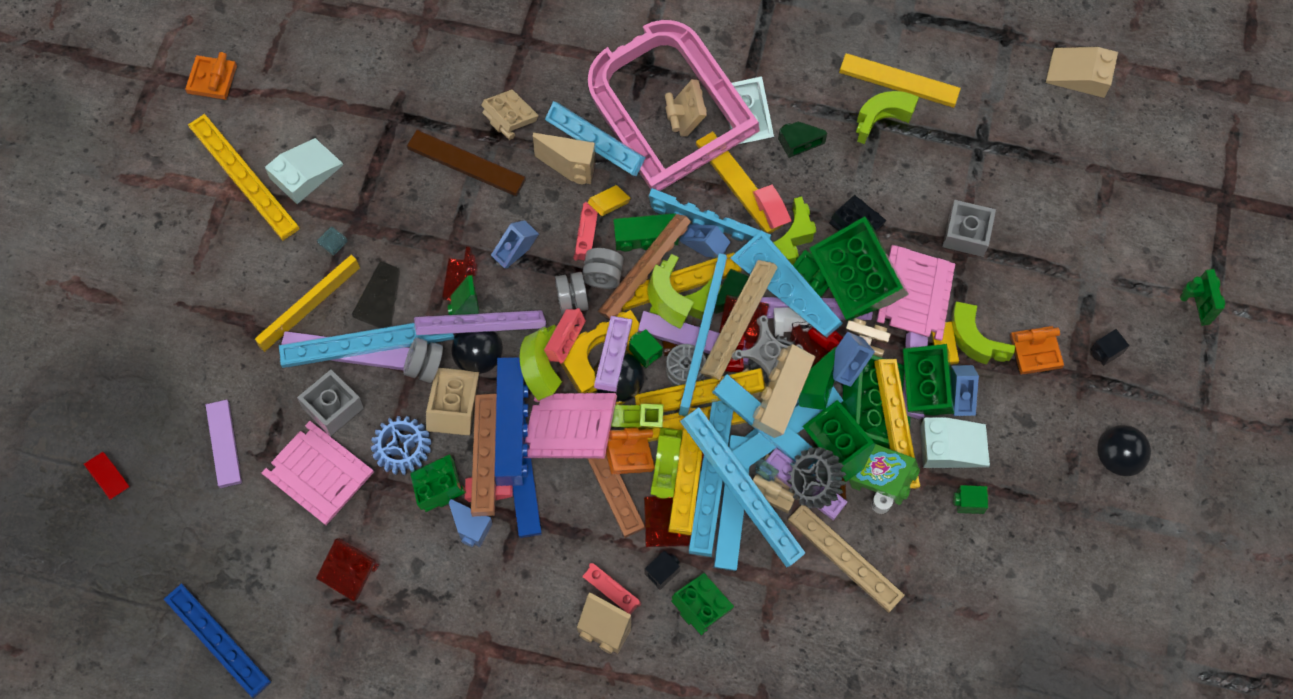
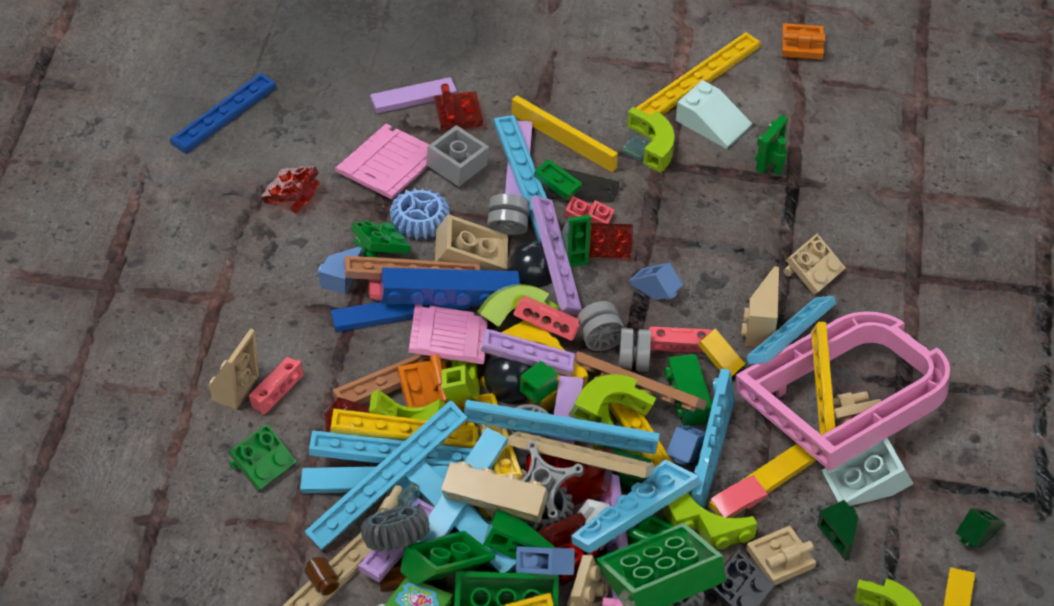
camera: 85 degrees right, 20 degrees down
red slope [83,452,129,500] -> none
reddish brown tile [407,130,526,197] -> none
black brick [644,550,680,590] -> none
none -> reddish brown brick [304,557,339,596]
none -> clear red plate [434,83,483,131]
none -> green plate [534,159,582,201]
none -> coral slope [563,196,614,227]
none -> lime arch [627,107,674,173]
none -> tan plate [746,526,816,585]
none -> green plate [755,115,788,175]
none -> yellow tile [811,322,835,435]
none -> dark green slope [955,508,1005,548]

